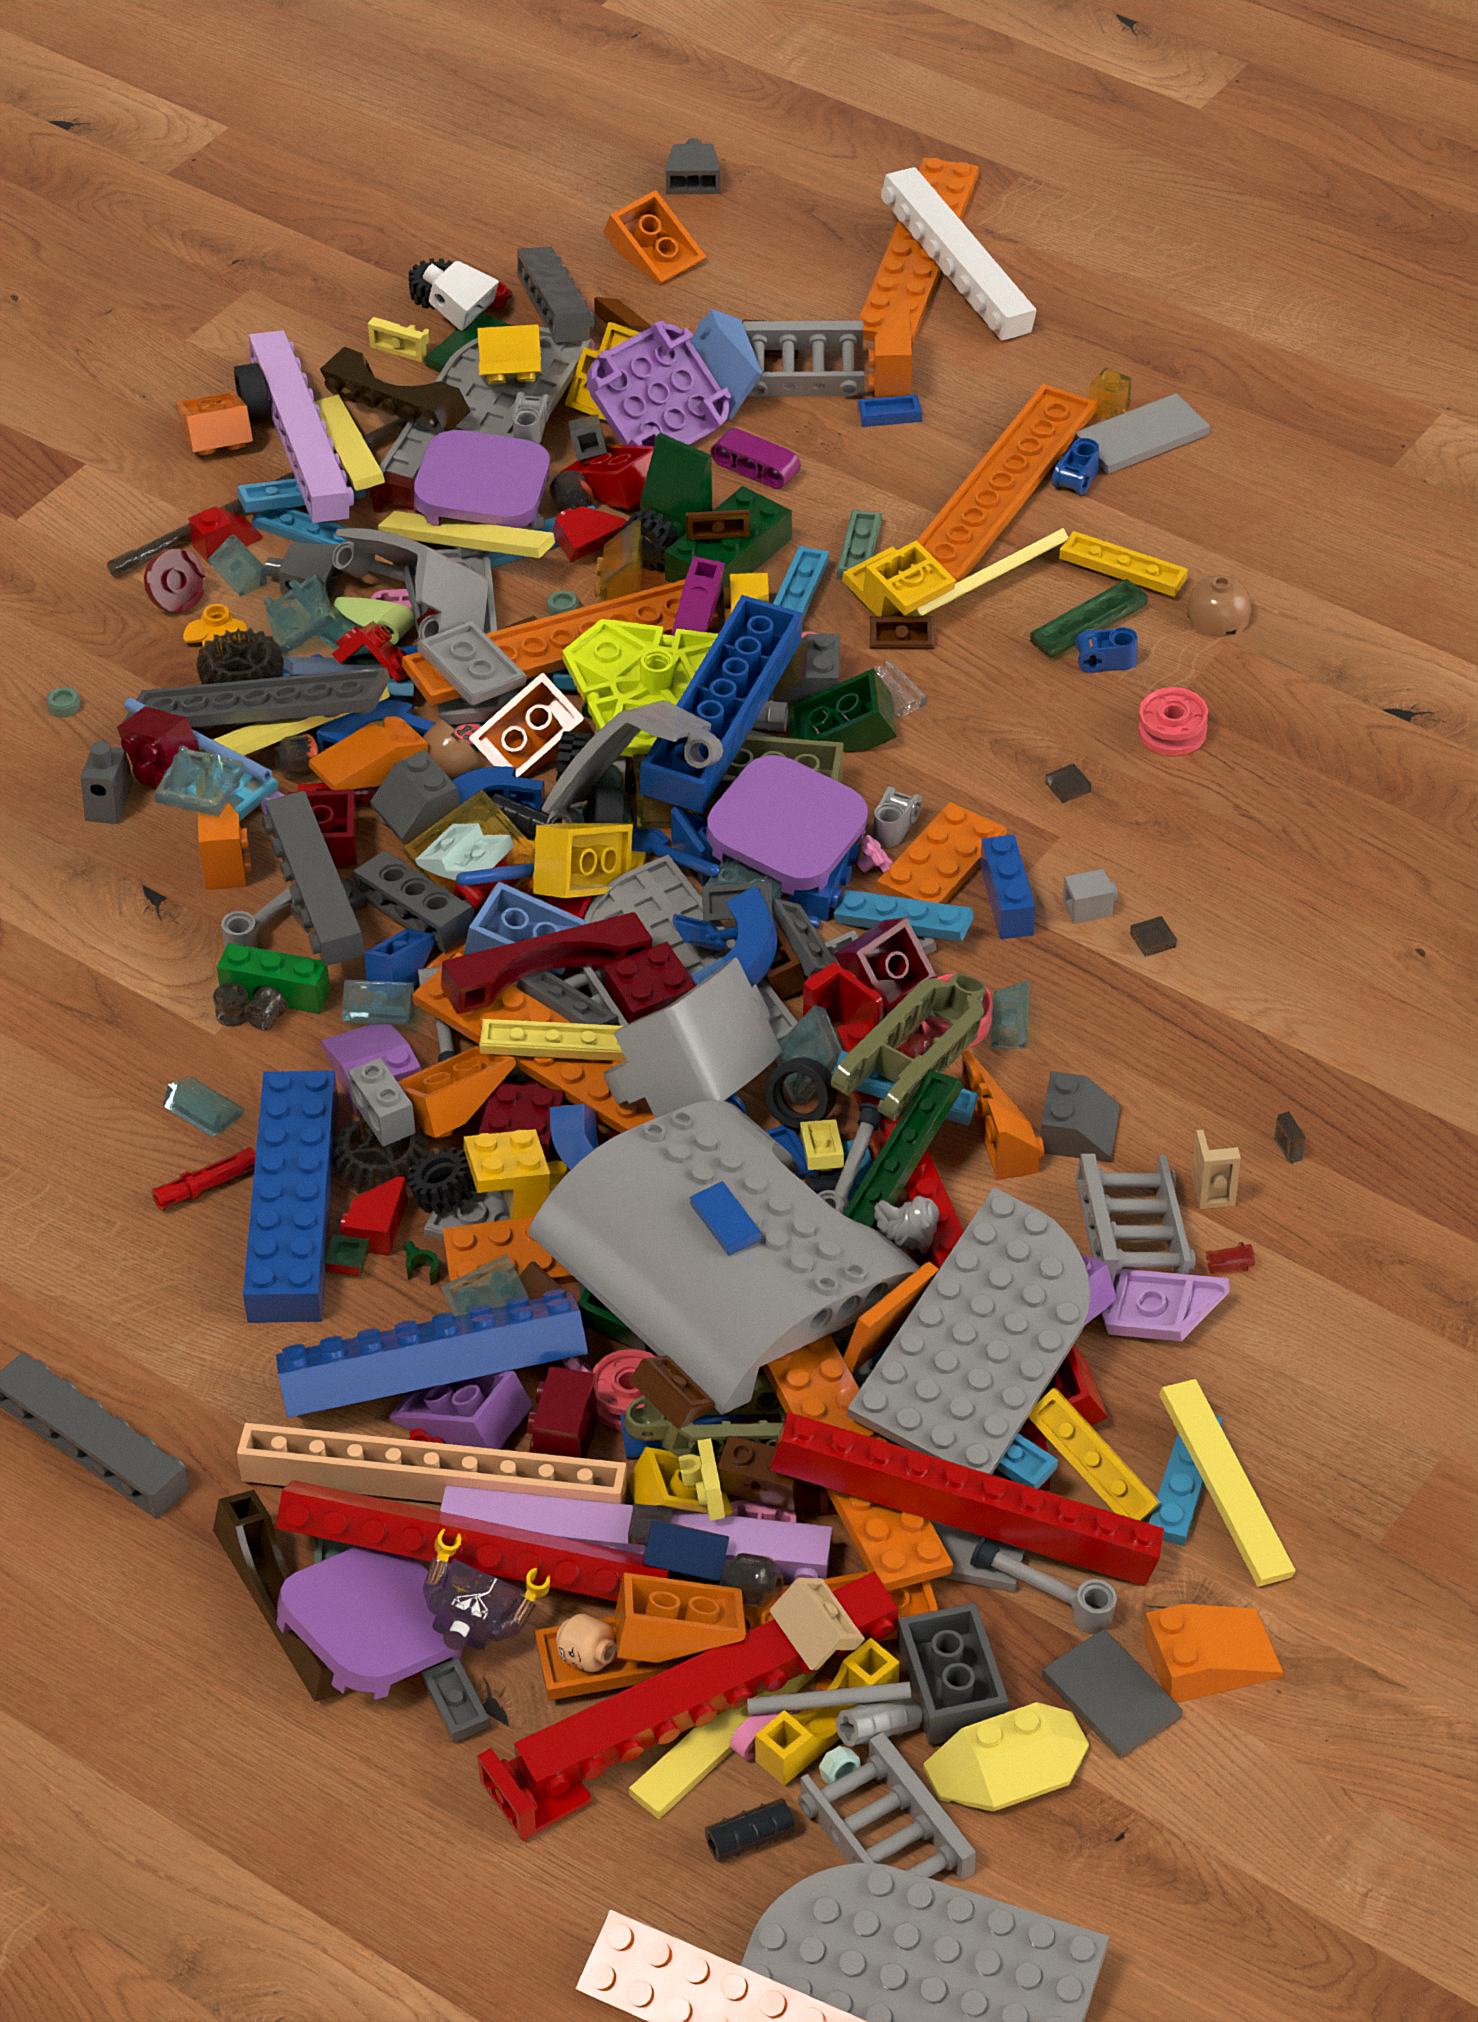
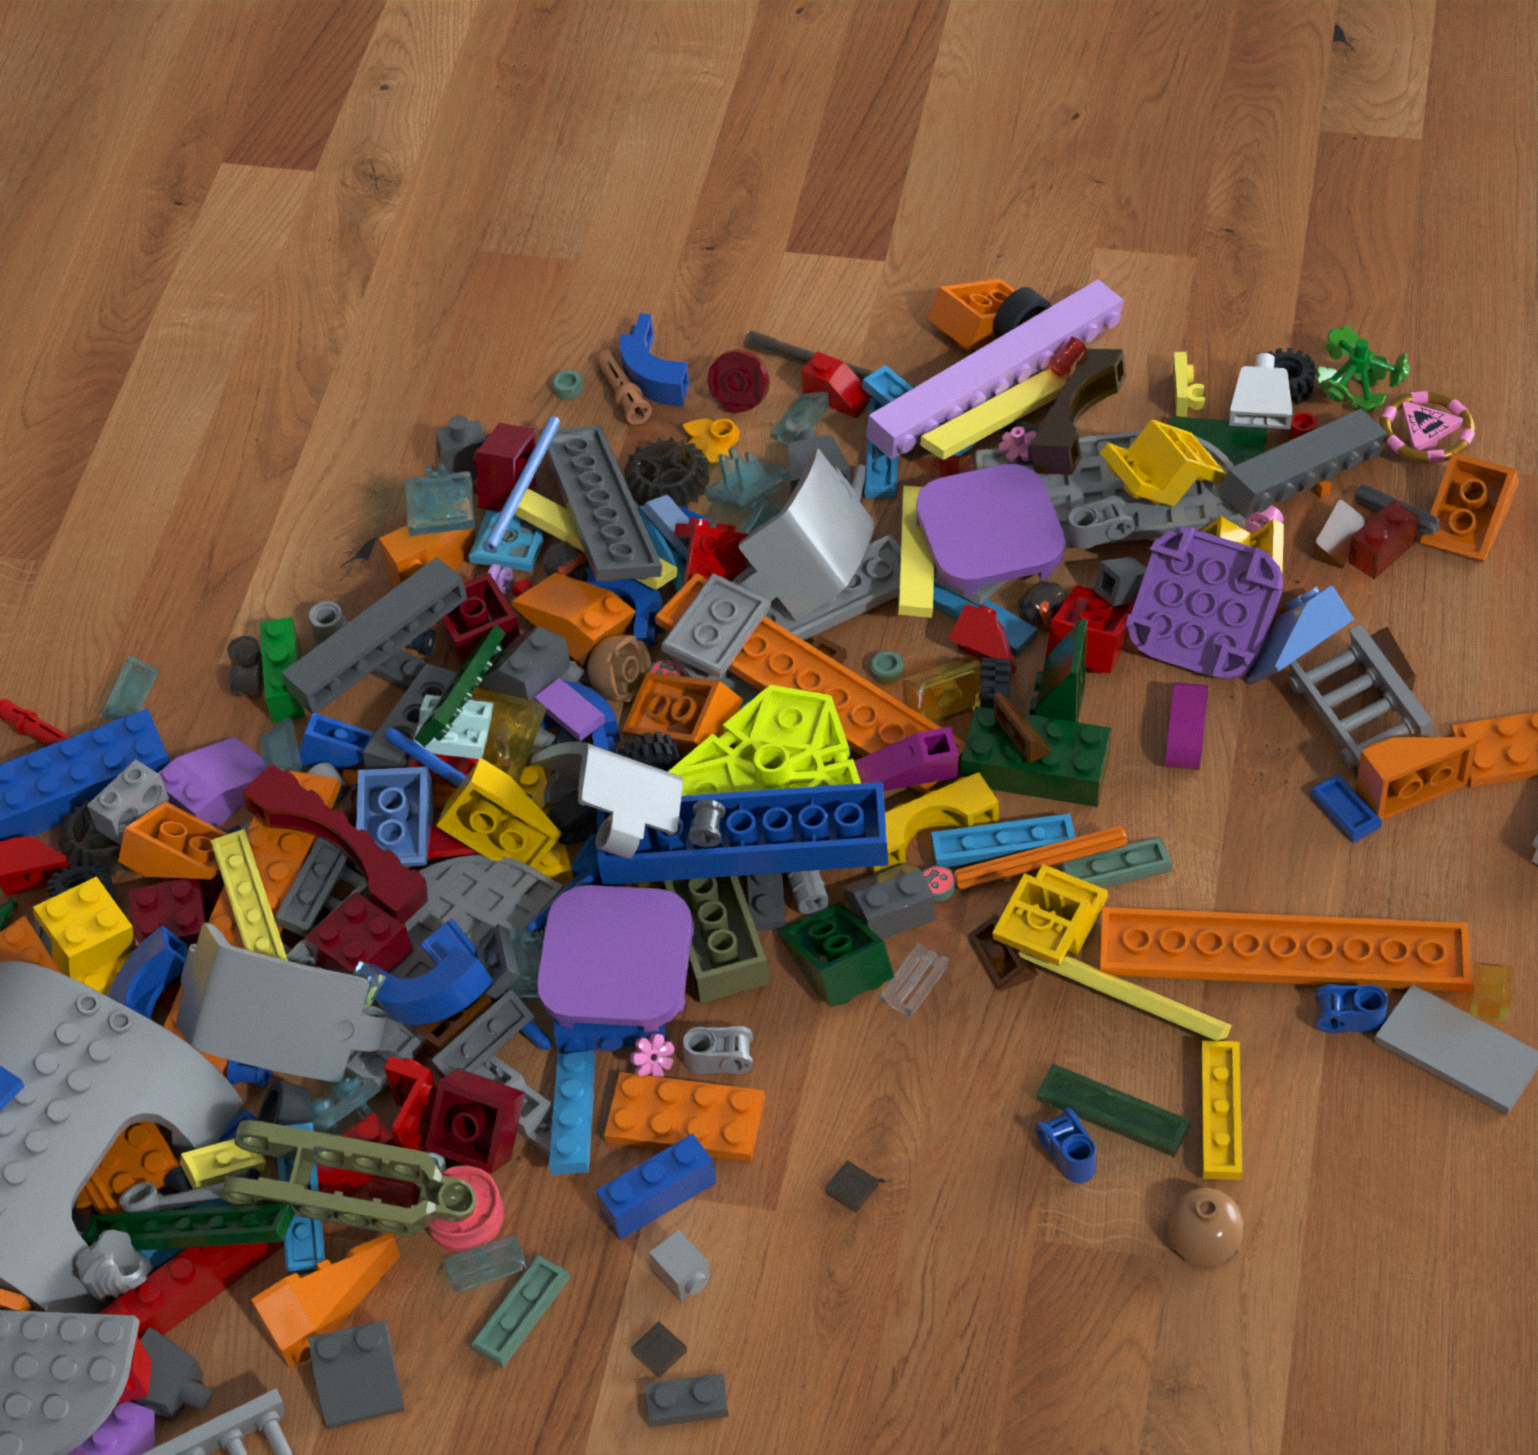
camera: 70 degrees right, 5 degrees up
coral wheel [1138,687,1208,756] -> none
none -> dark green plate [414,625,506,748]
none -> sand green tile [470,1254,571,1368]
none -> medium lavender tile [534,678,605,741]
none -> nougat pin [596,350,652,425]
none -> blue arch [620,313,689,406]
none -> dark grey plate [645,1374,729,1427]
none -> dark grey bush [688,799,725,847]
none -> orange axle [954,826,1127,890]
none -> bright pink plant [999,427,1037,463]
none -> clear red pin [1048,336,1087,378]
none -> bright green plant [1316,325,1410,412]
none -> clear red brick [1348,500,1420,579]
none -> dark grey axle [1355,484,1440,536]
none -> piece [1379,391,1475,464]

